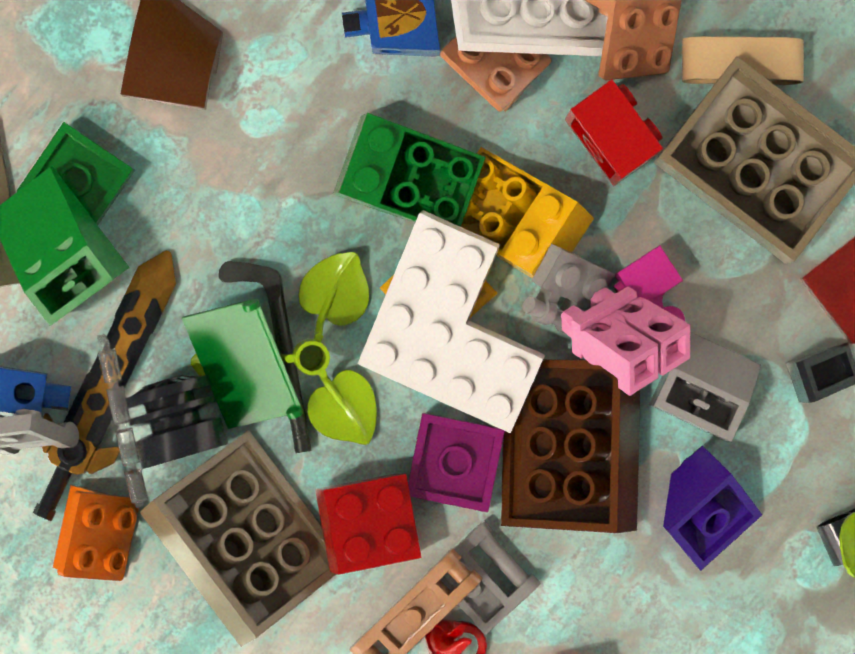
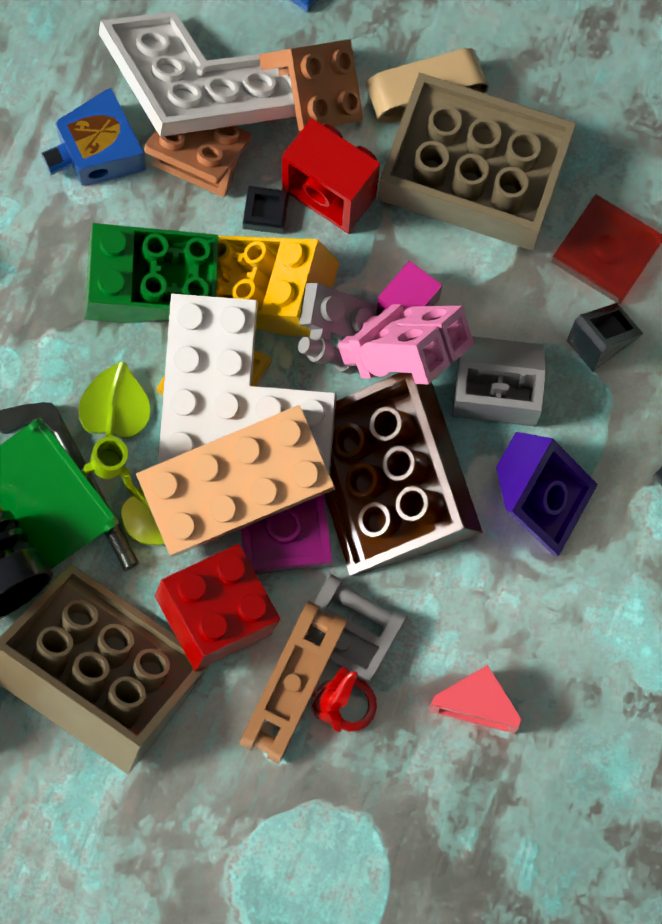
camera: 25 degrees left, 15 degrees down
none -> light nougat brick [136,405,335,557]
none -> black tile [242,186,289,234]

